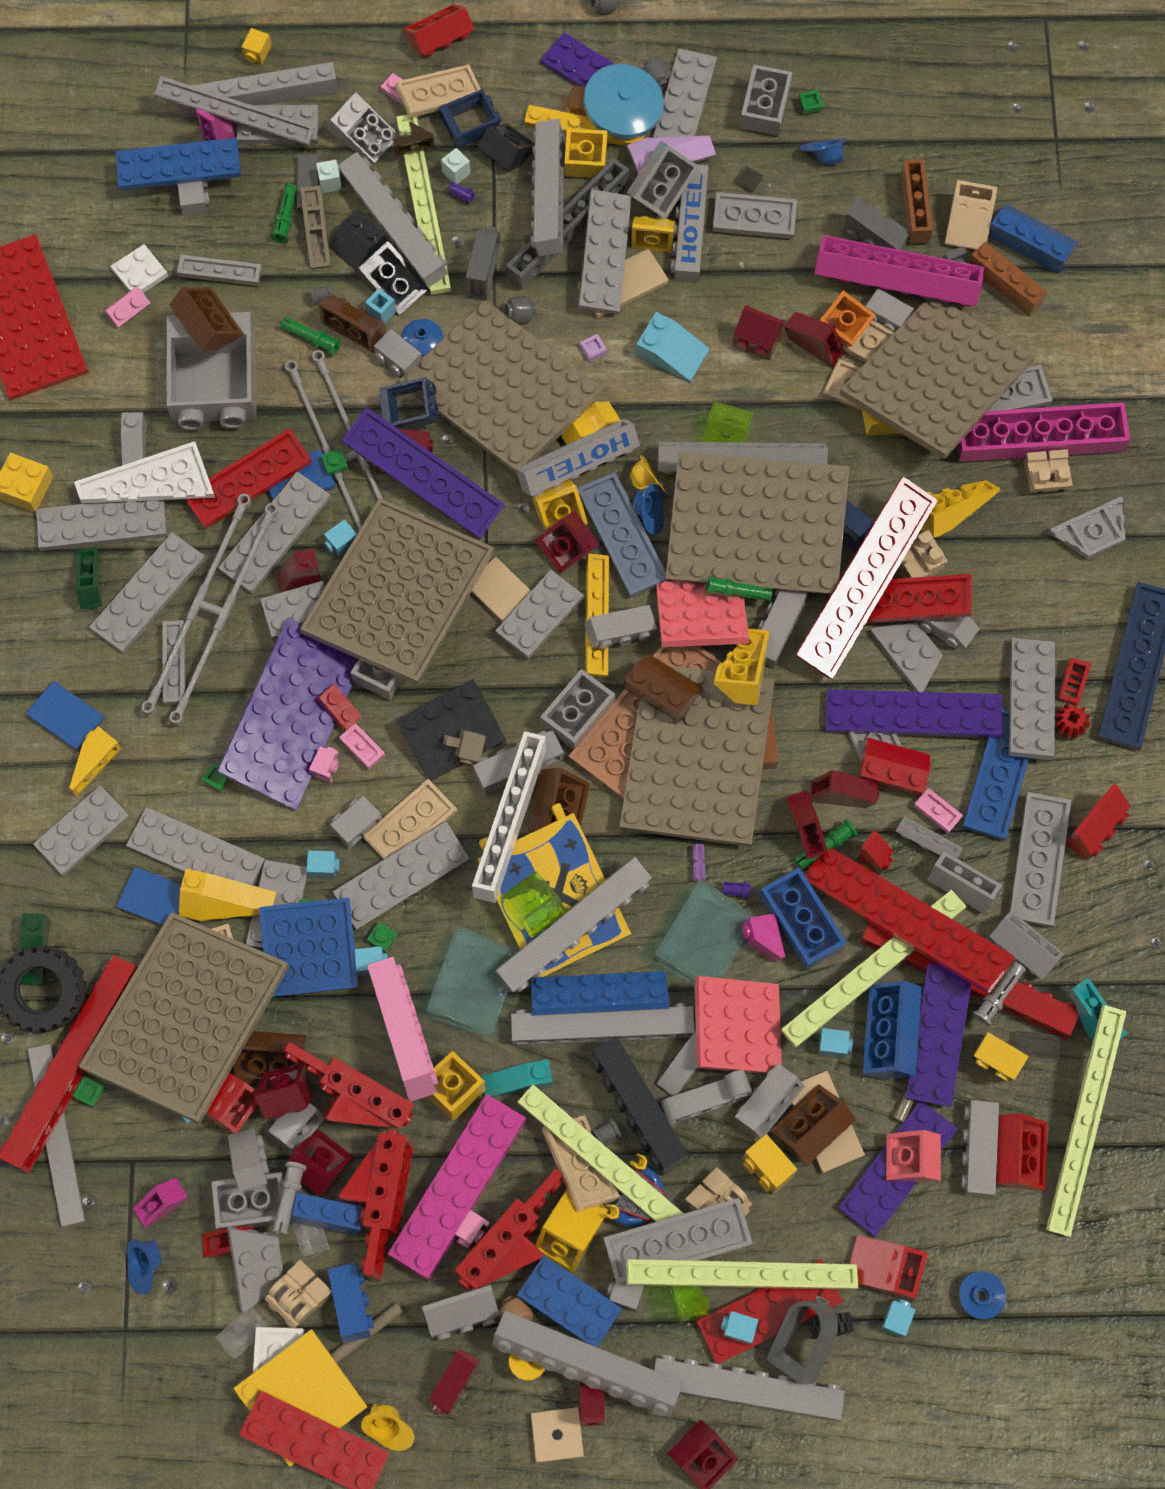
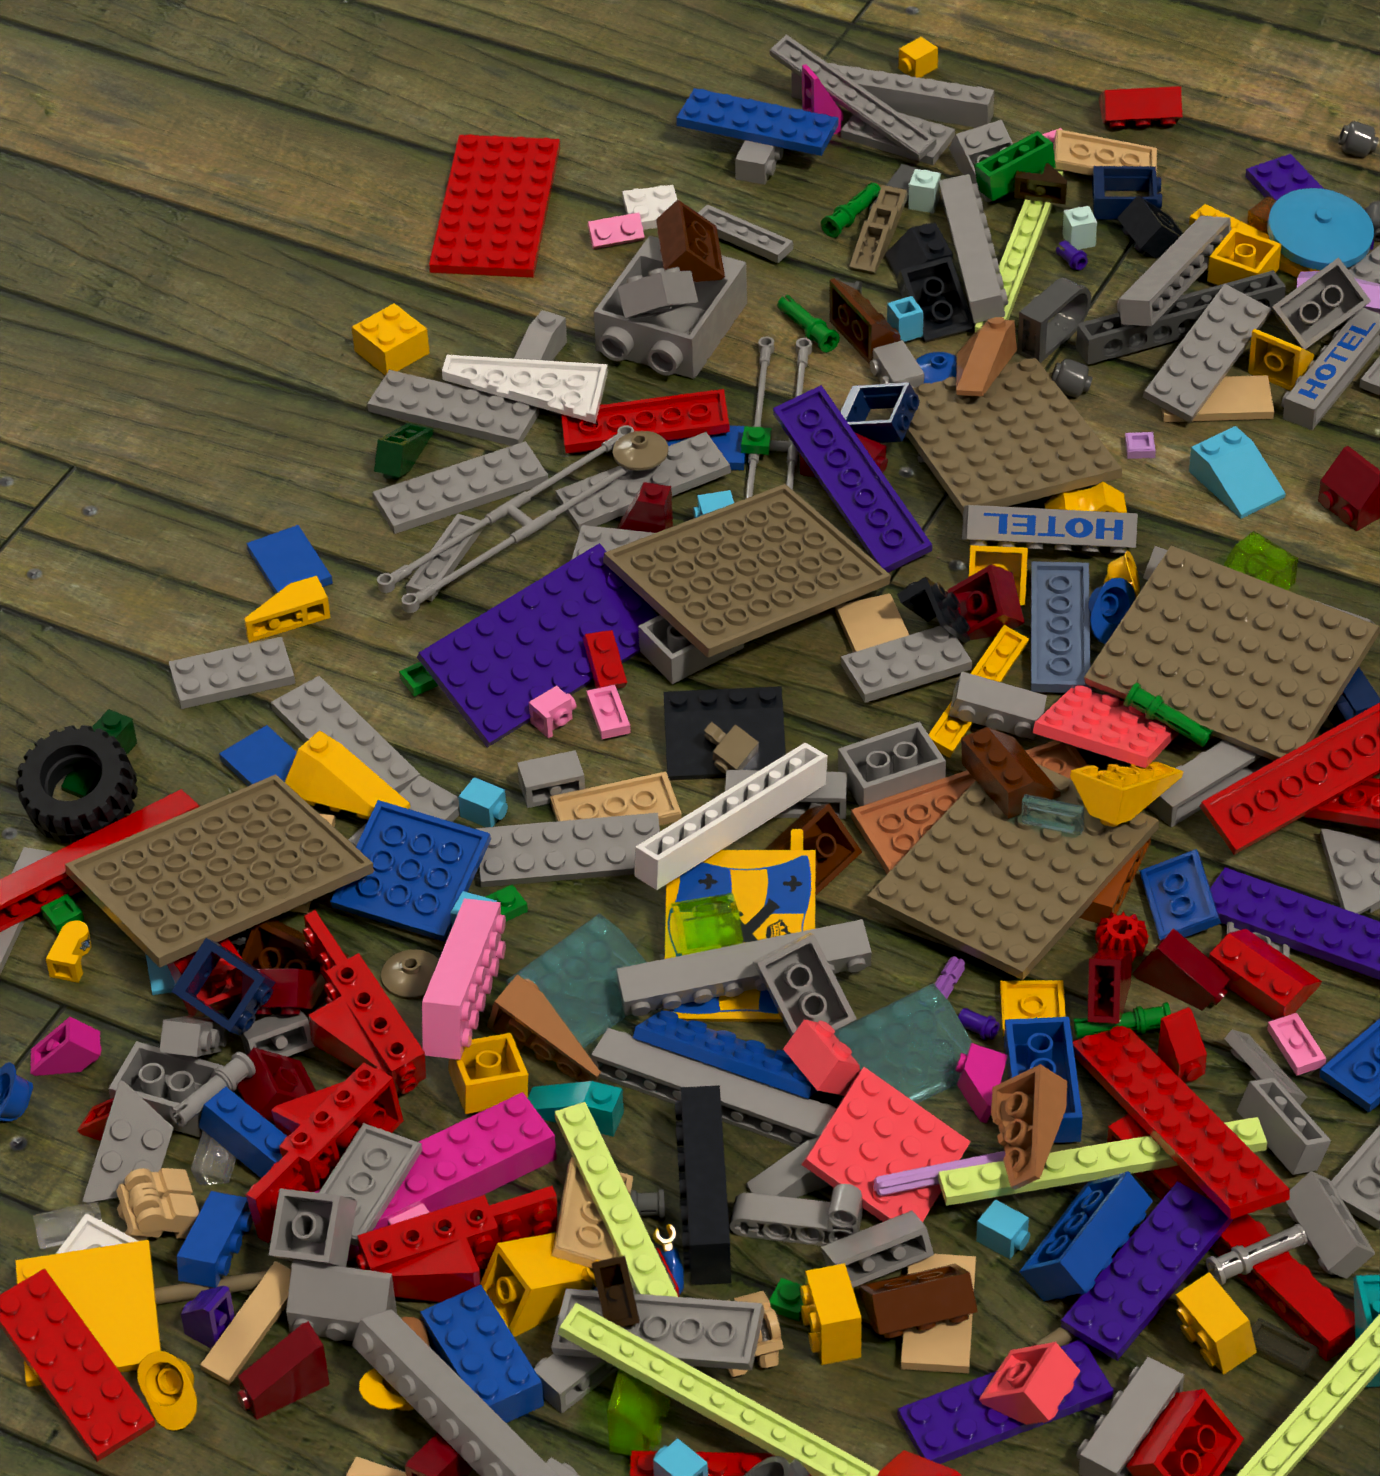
camera: 30 degrees right, 25 degrees down
none -> yellow leg [46,920,92,983]
none -> dark blue window [171,938,276,1036]
none -> dark purple slope [181,1285,235,1349]
none -> tan tile [200,1261,291,1386]
none -> light grey brick [269,1188,357,1267]
none -> light grey tile [319,1123,423,1247]
none -> dark tan dish [381,949,439,999]
none -> medium nougat wedge [487,974,601,1082]
none -> dark brown slope [592,1255,640,1327]
none -> dark tan dish [613,431,668,471]
none -> light grey brick [617,267,698,318]
none -> light grey brick [753,933,857,1037]
none -> green plate [769,1278,804,1321]
none -> coral slope [783,1019,860,1096]
none -> lavender axle [873,1151,1006,1196]
none -> black bracket [897,577,970,643]
none -> medium nougat wedge [956,317,1017,397]
none -> green brick [974,131,1056,201]
none -> medium nougat wedge [991,1064,1067,1190]
none -> yellow tile [1000,980,1066,1036]
none -> clear light blue tile [1022,794,1084,835]
none -> red gear [1095,910,1149,962]
none -> blue tile [1139,849,1221,941]

